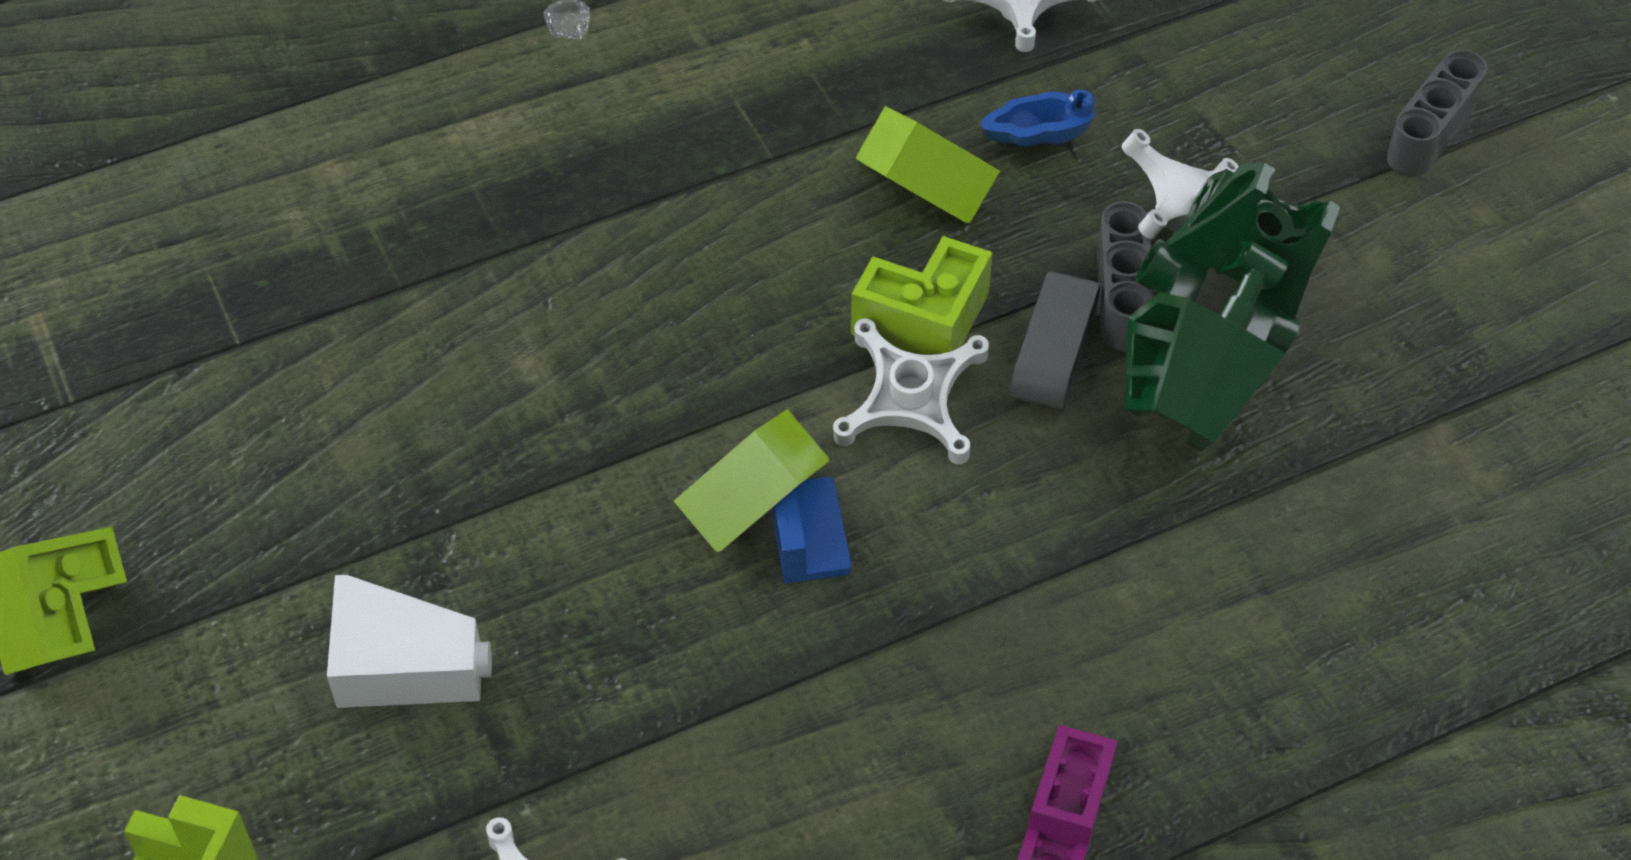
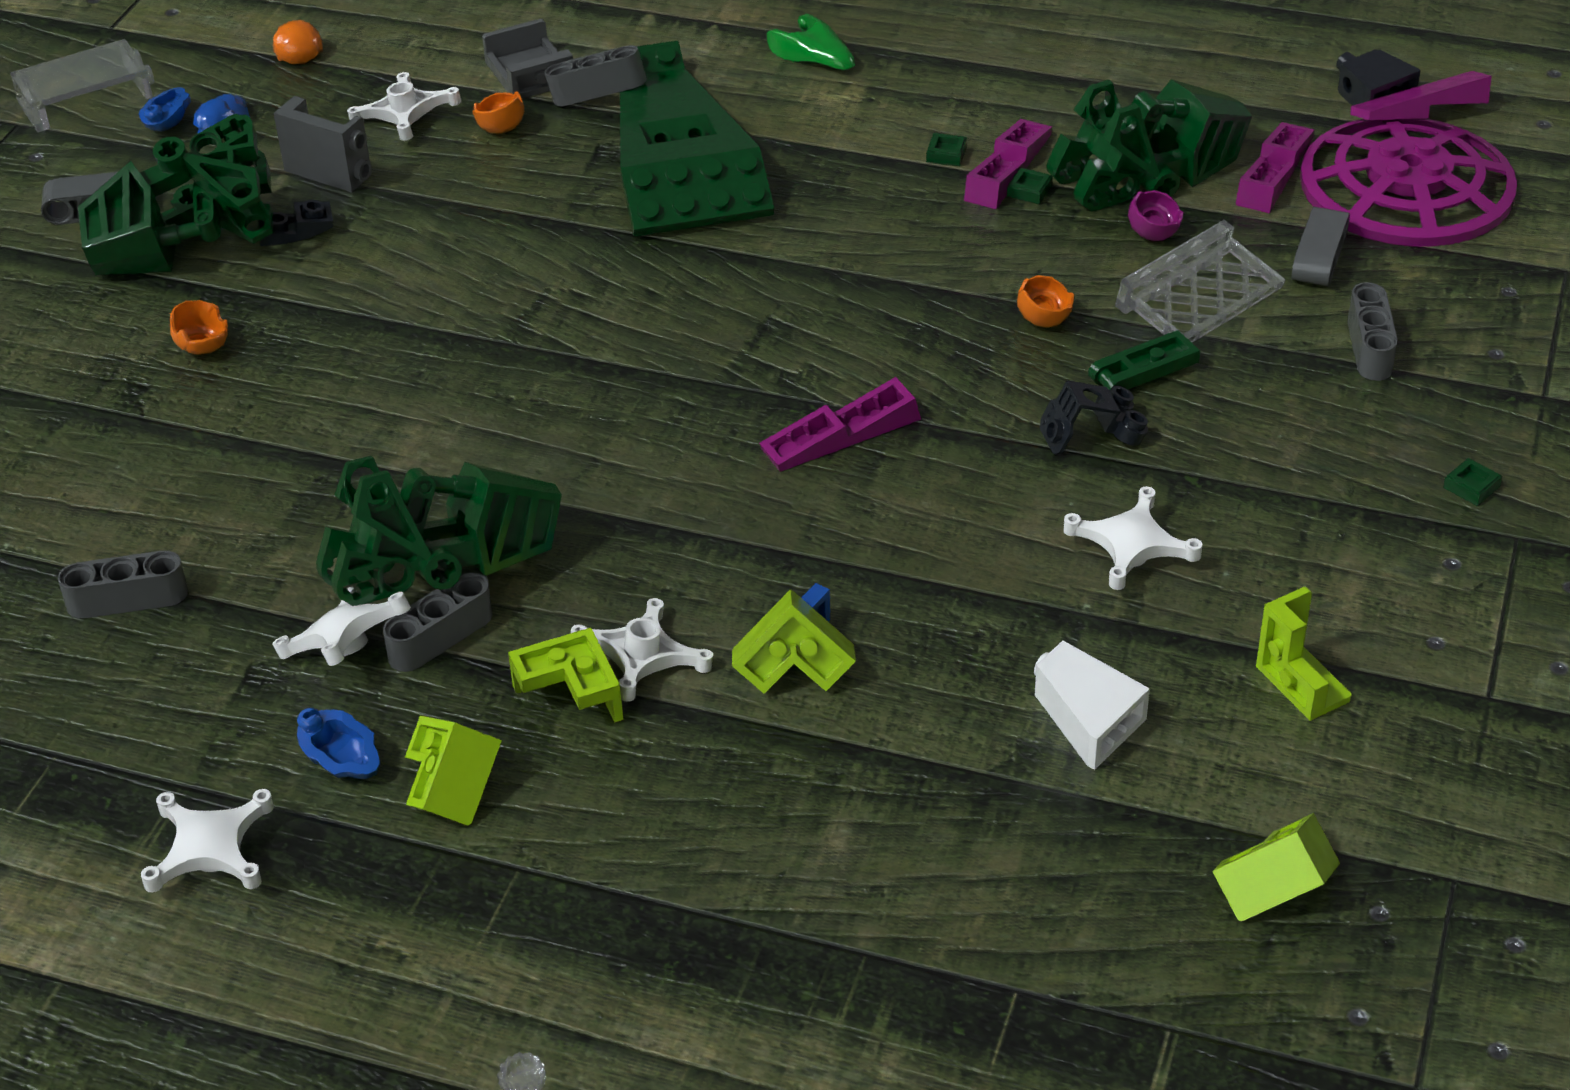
camera: 135 degrees left, 10 degrees down
dark grey beam [1010,271,1101,411] -> none

